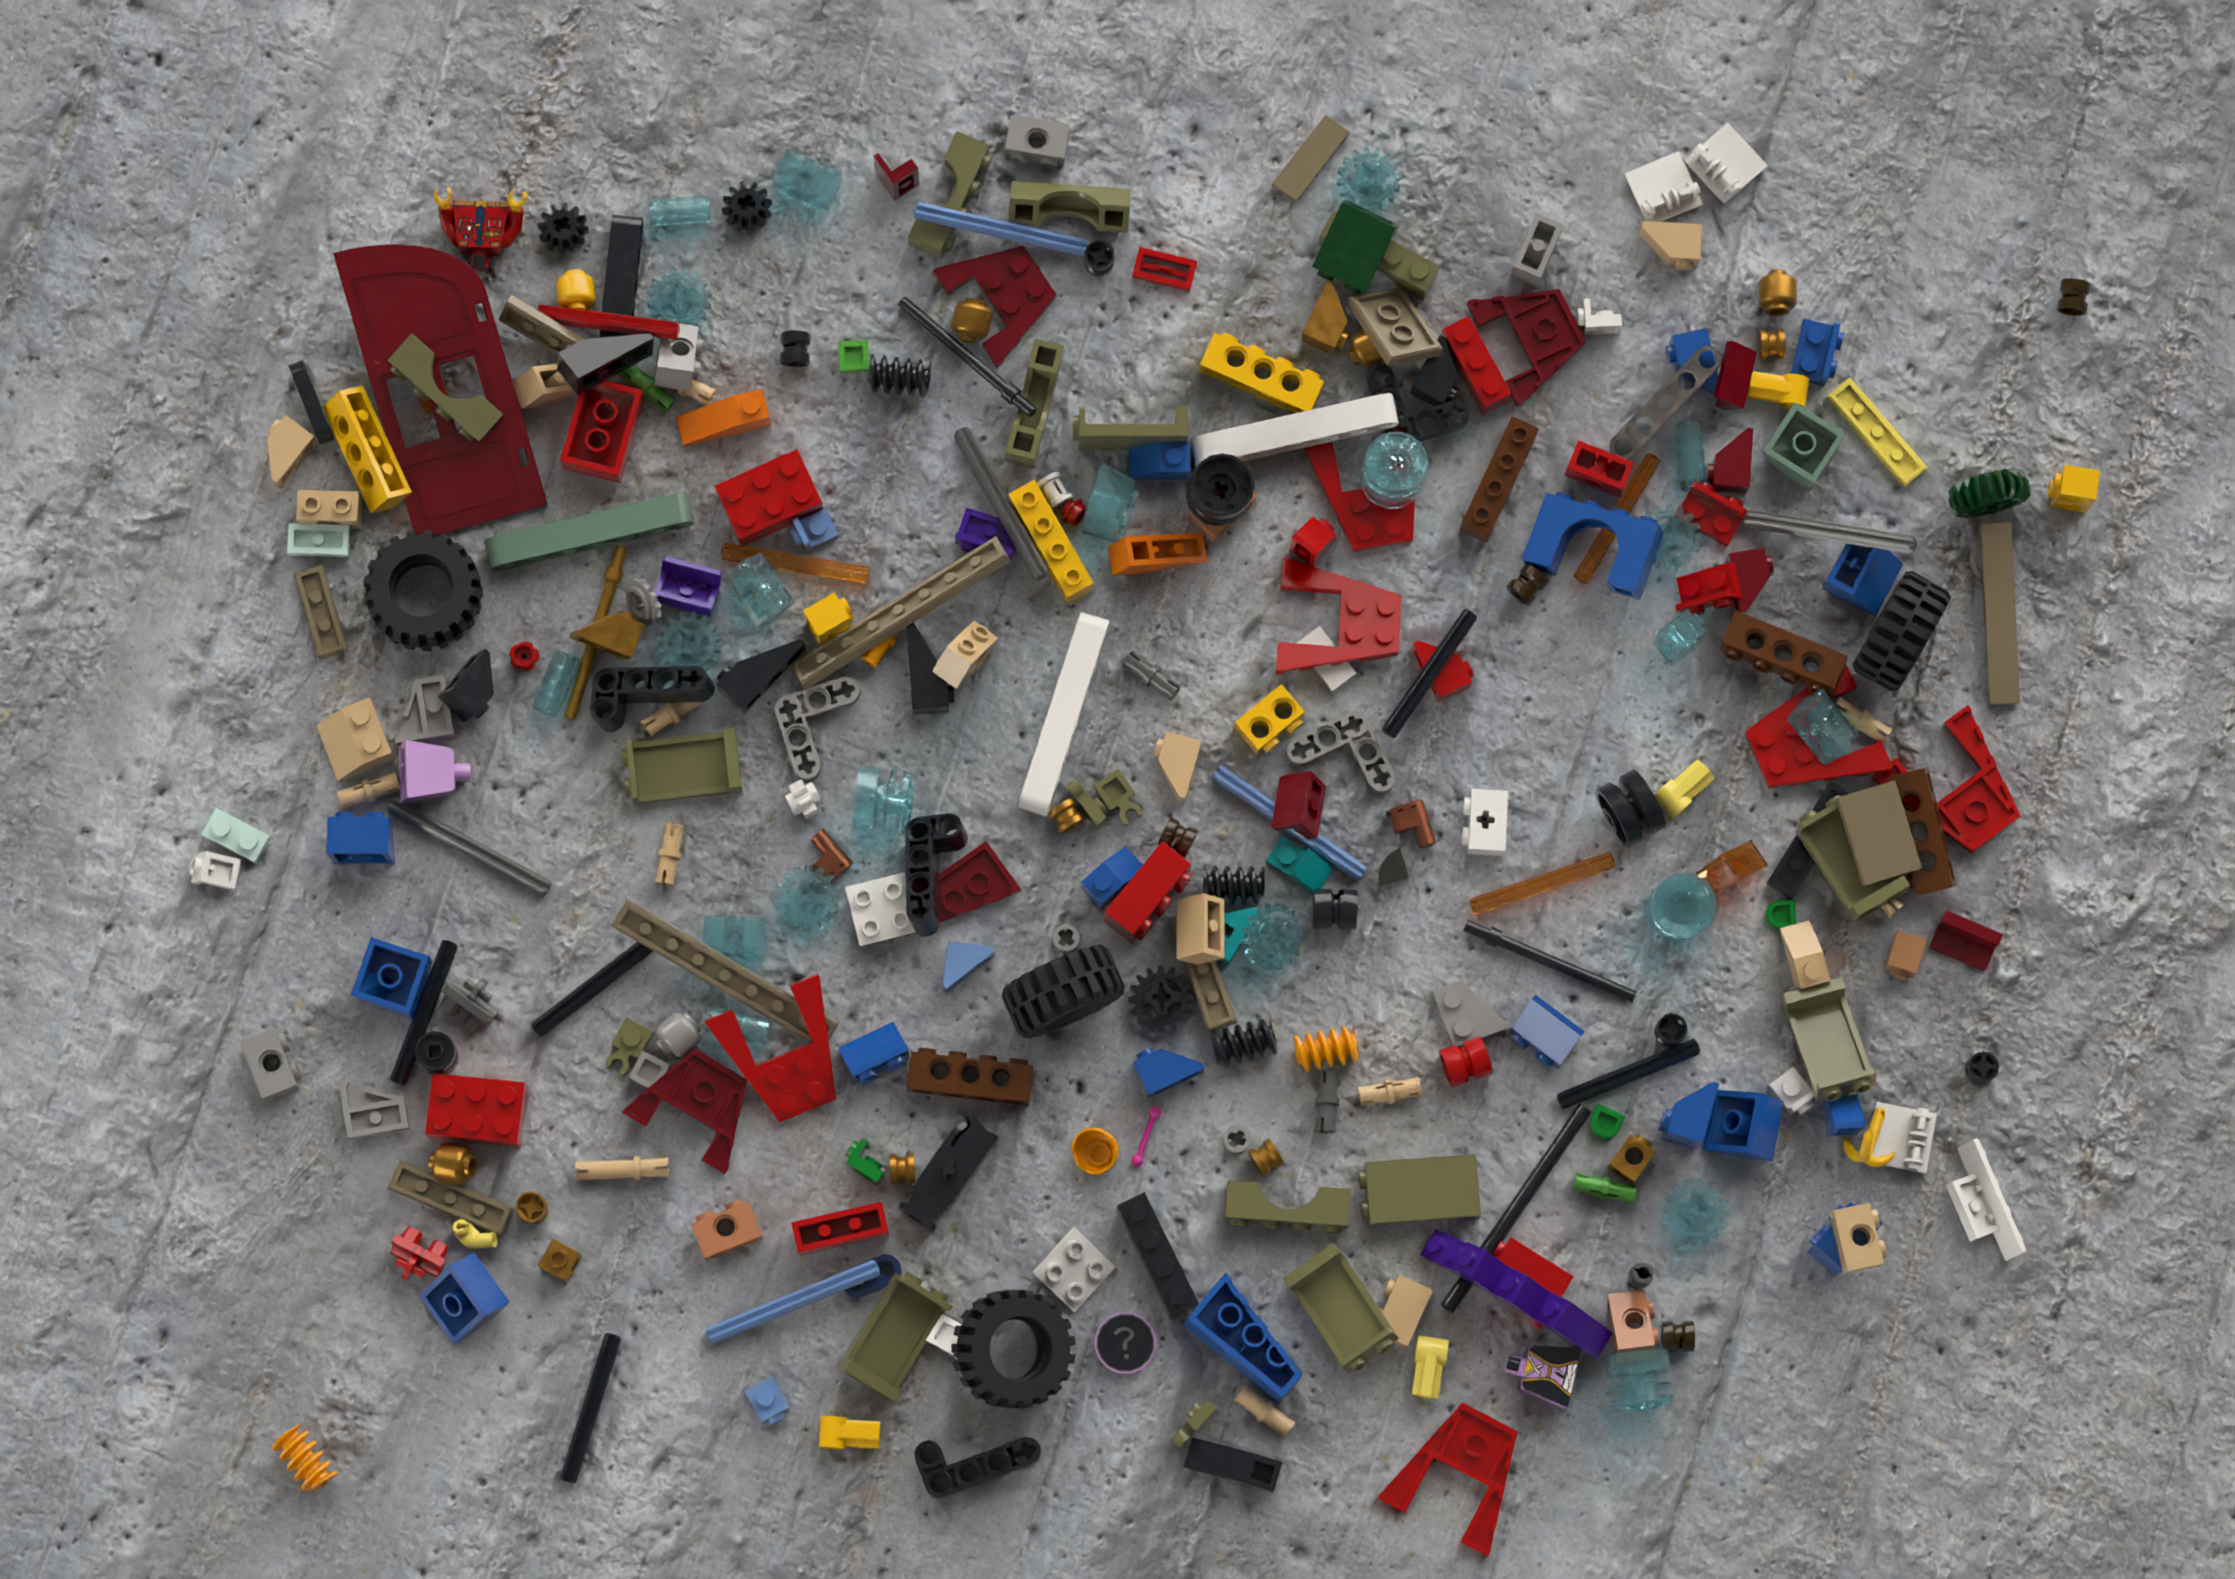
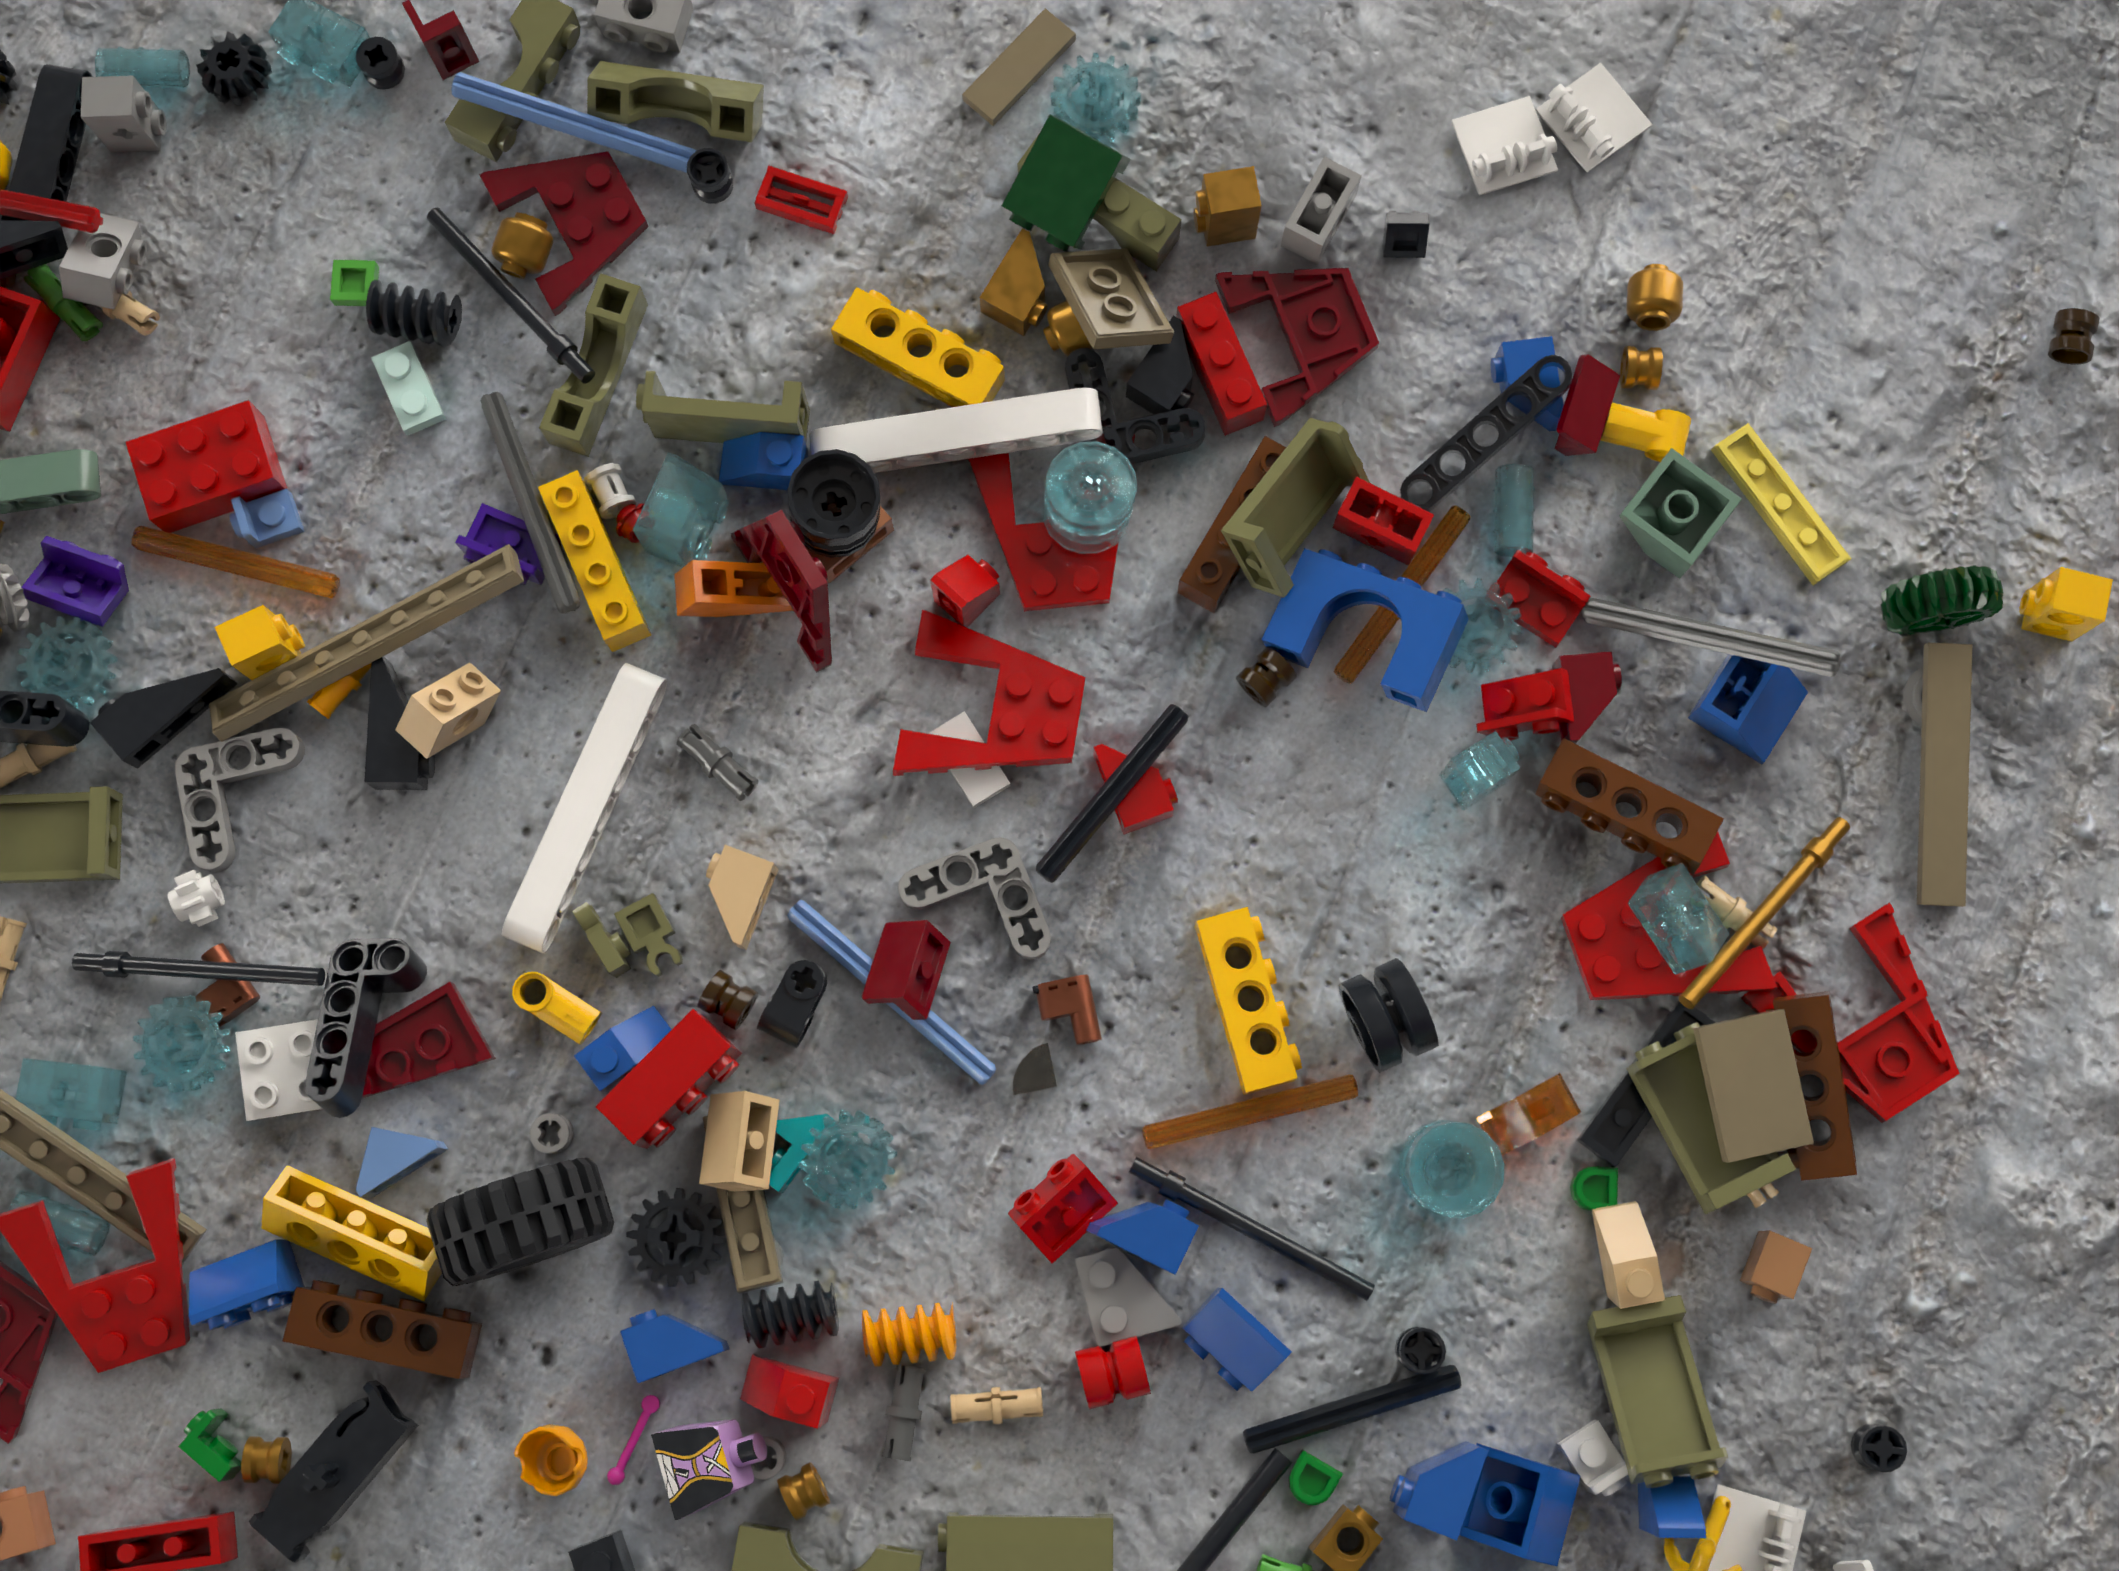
camera: 10 degrees right, 0 degrees up
clear light blue gear [647,266,712,326] -> none
orange slope [676,389,771,447] -> none
clear light blue brick [722,553,795,628] -> none
black wheel [780,330,811,367] -> none
clear light blue wheel [853,765,915,834] -> none
pearl gold wheel [1048,798,1086,835] -> none
black piece [1203,865,1265,905] -> none
yellow brick [1234,684,1305,755] -> none
teal slope [1265,836,1333,893] -> none
black wheel [1313,889,1358,930] -> none
white brick [1462,789,1508,856] -> none
white bracket [1577,299,1622,335] -> none
tan slope [1639,221,1702,270] -> none
light yellow piece [1654,759,1715,820] -> none
dark red slope [1706,428,1754,494] -> none
blue bracket [1790,319,1844,386] -> none
black tyre [1852,571,1951,691] -> none
dark red panel [1929,910,2003,971] -> none
none -> black bar [72,951,325,986]
none -> light grey brick [81,76,167,152]
none -> yellow brick [261,1165,442,1301]
none -> black wheel [355,36,405,90]
none -> light aqua plate [371,341,446,436]
none -> yellow piece [512,972,602,1045]
none -> torso [651,1419,767,1520]
none -> dark red wing [731,510,832,673]
none -> red slope [740,1354,839,1429]
none -> black piece [757,960,828,1048]
none -> red bracket [1008,1154,1118,1264]
none -> blue slope [1086,1199,1199,1275]
none -> pearl gold brick [1193,166,1262,247]
none -> yellow brick [1194,907,1302,1096]
none -> olive panel [1221,418,1370,598]
none -> black tile [1382,211,1430,258]
none -> pearl gold bar [1679,817,1850,1009]

